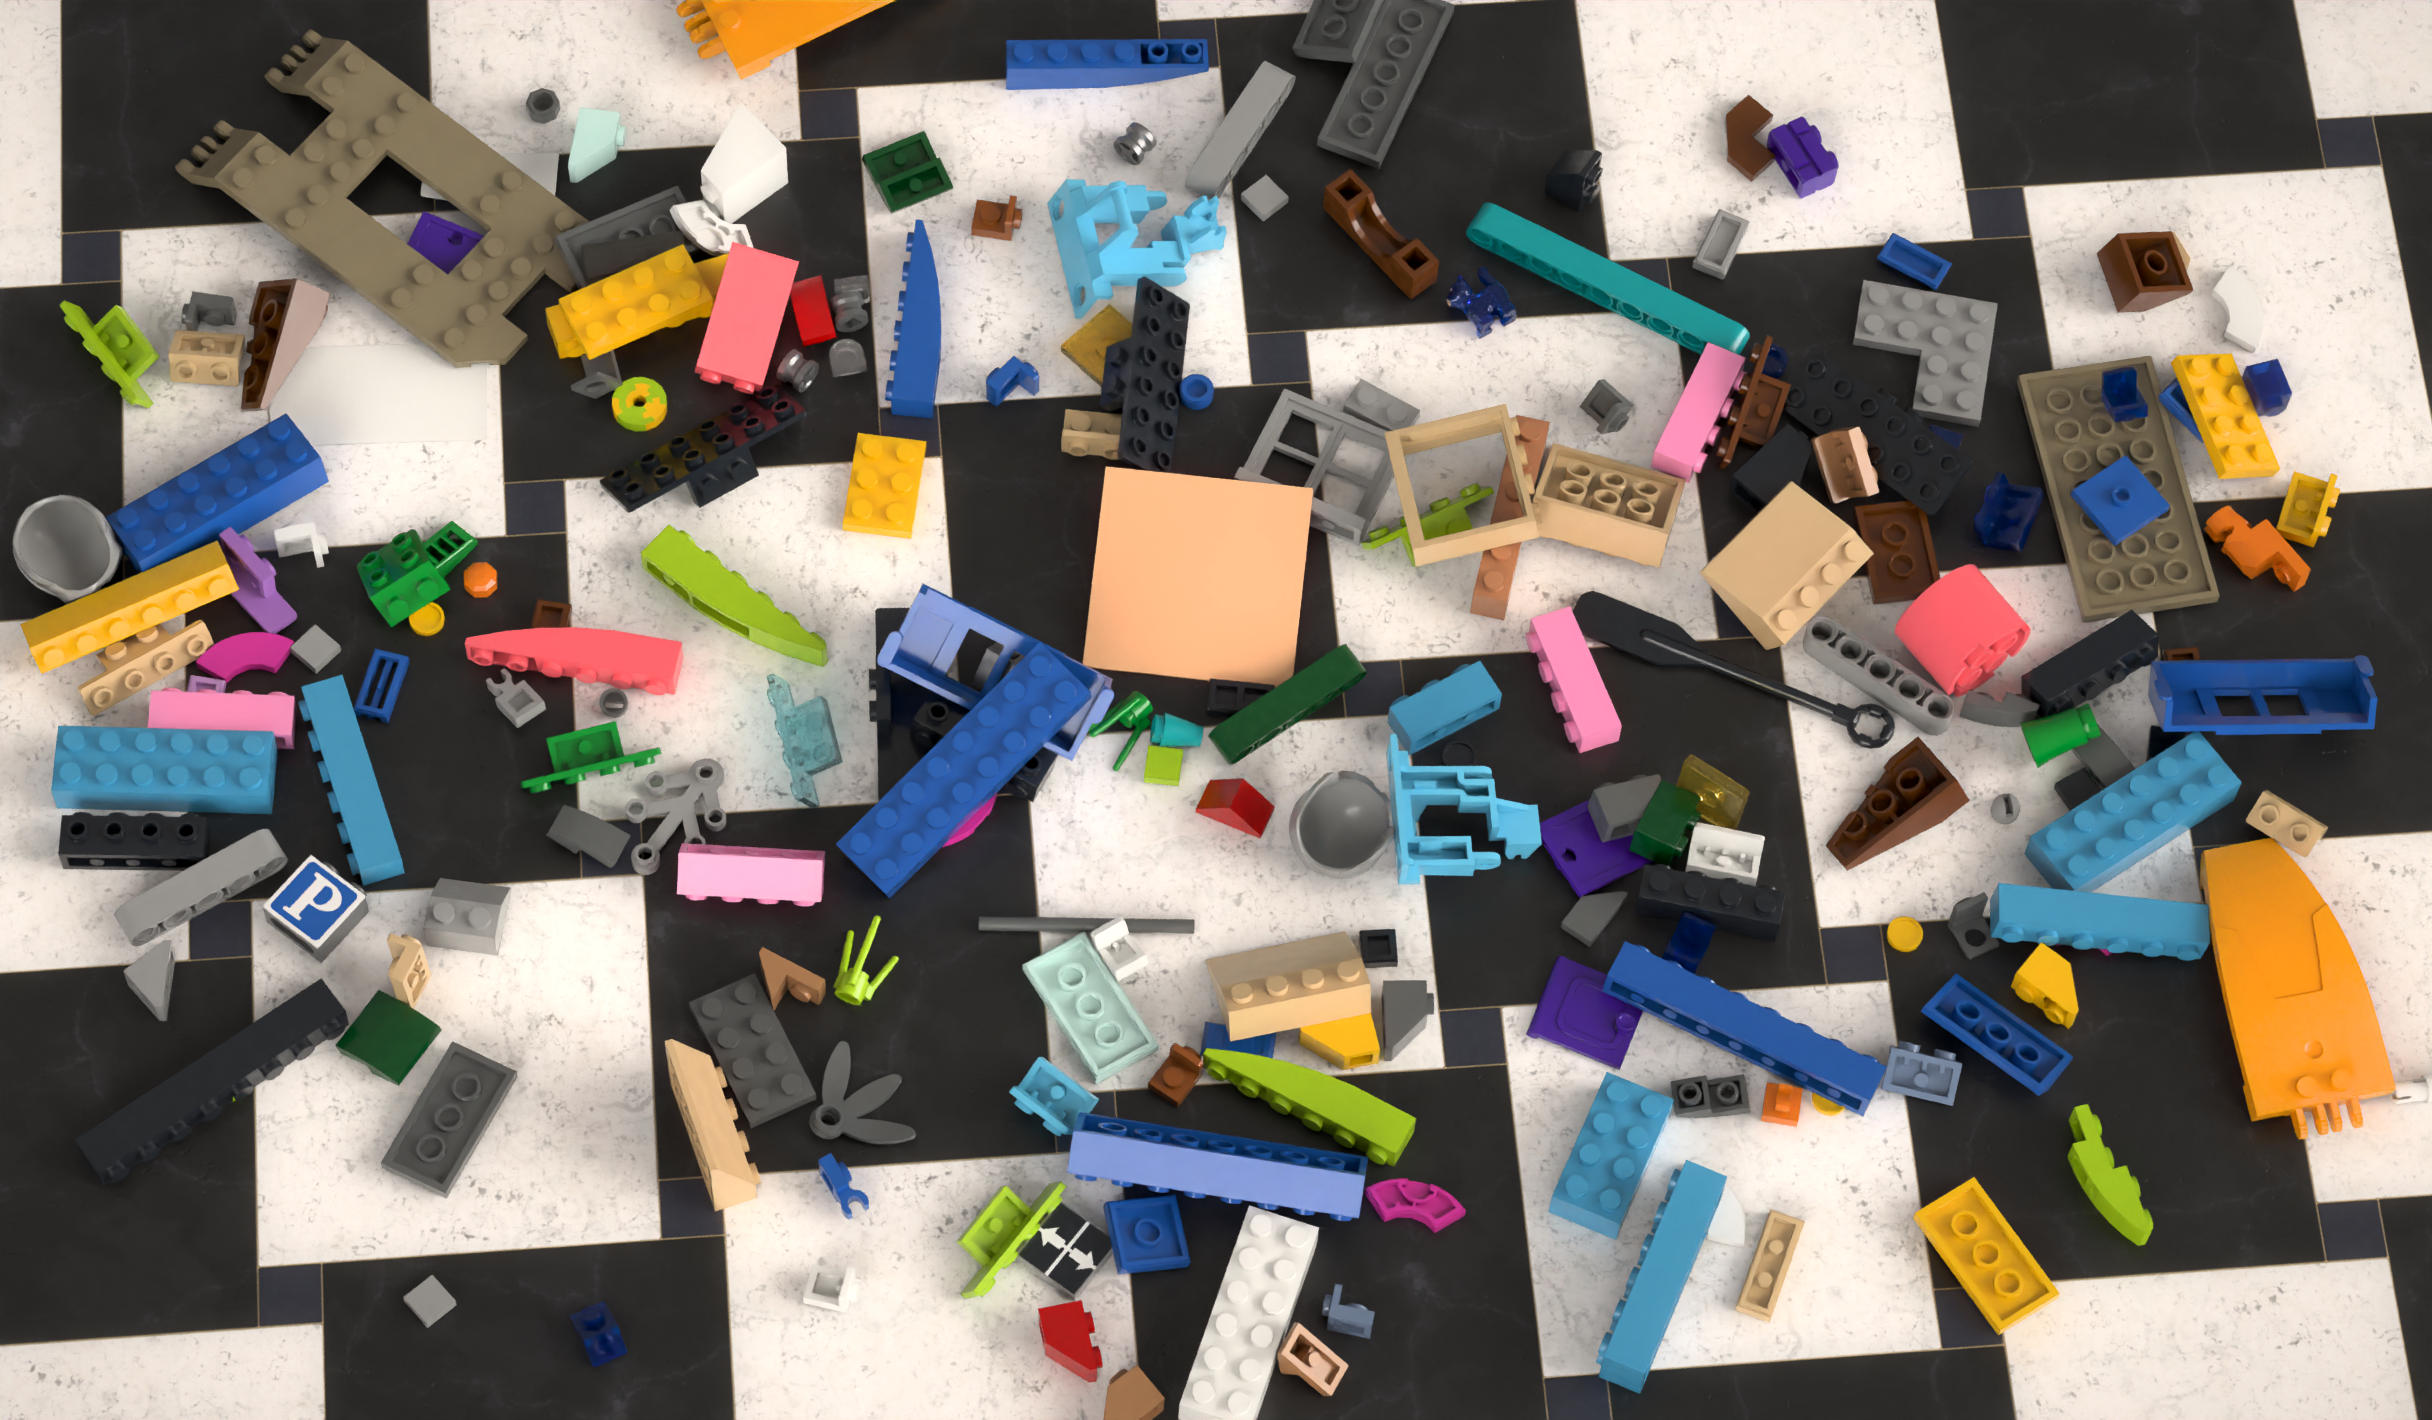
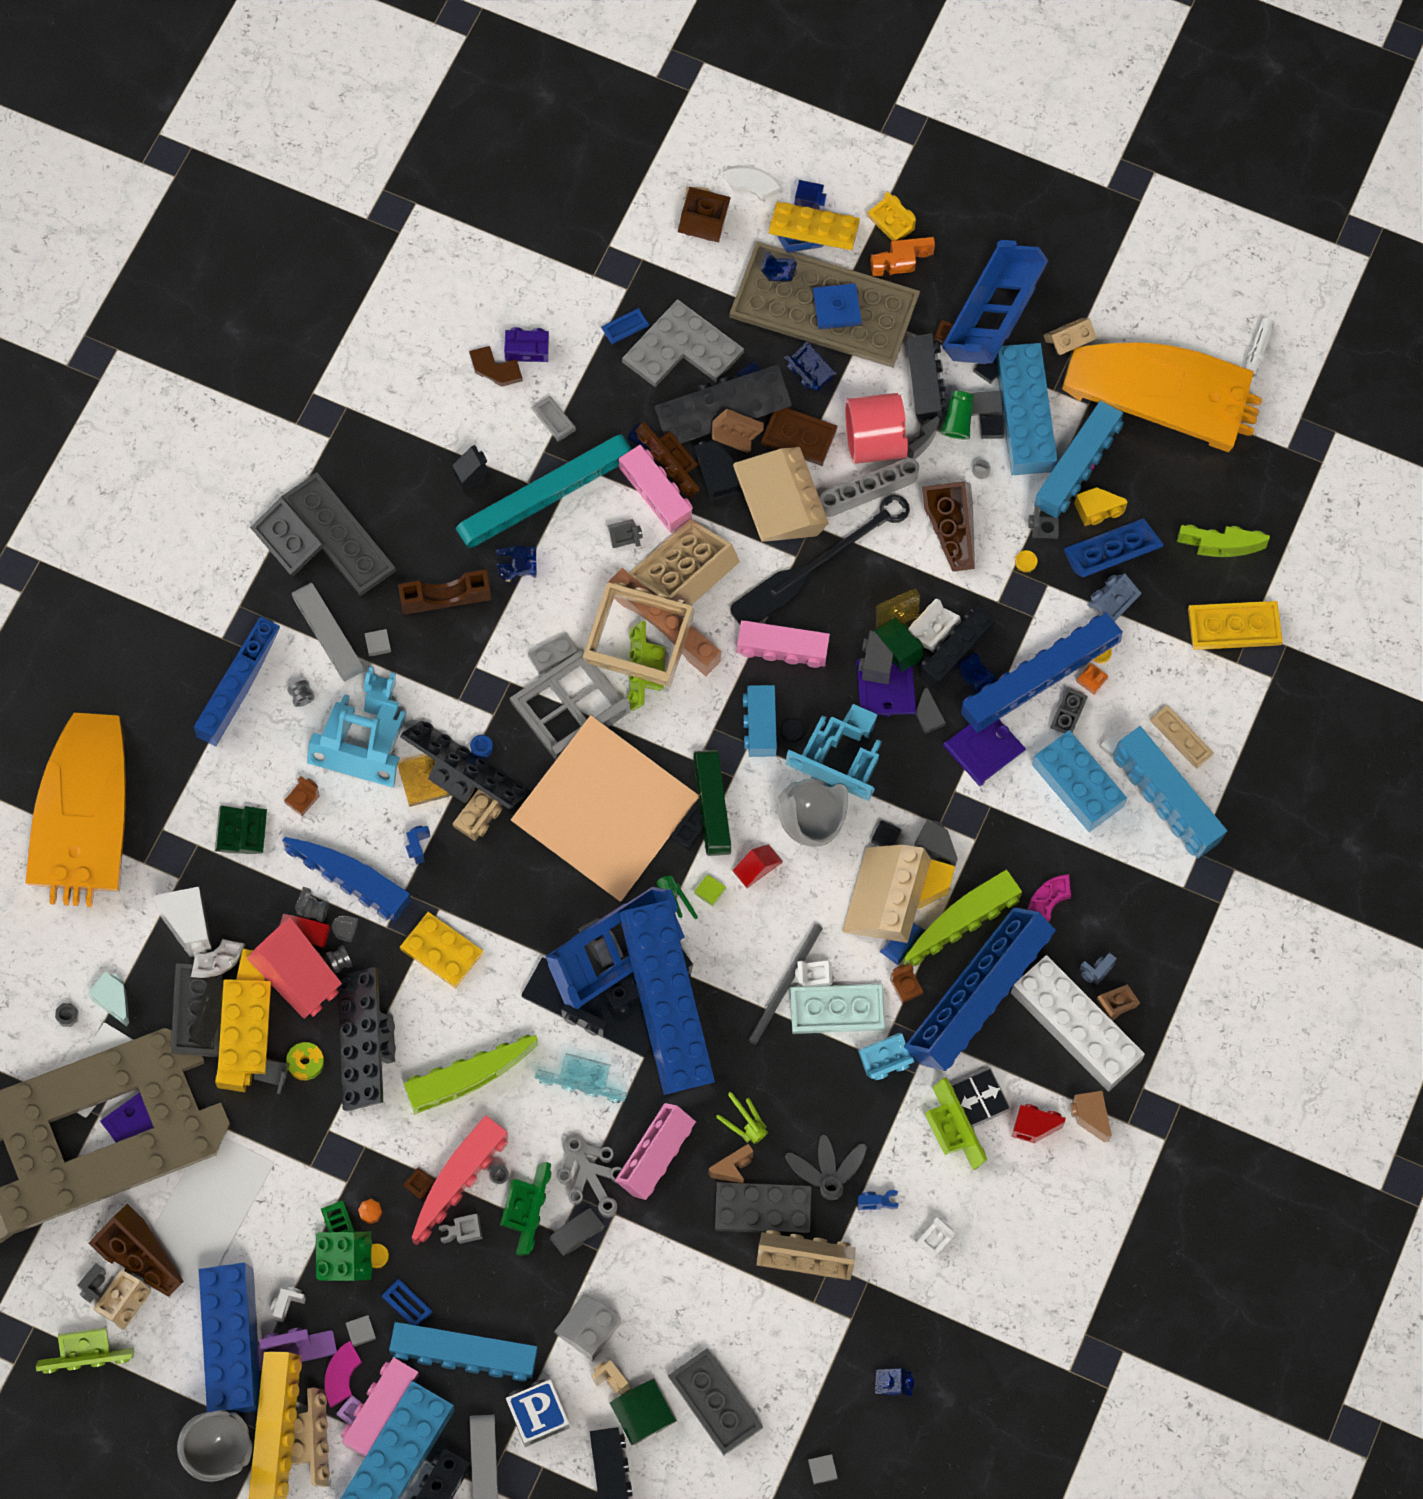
camera: 60 degrees left, 5 degrees up
blue tile [1103,1195,1191,1274] -> none
teal cone [1150,712,1204,747] -> none

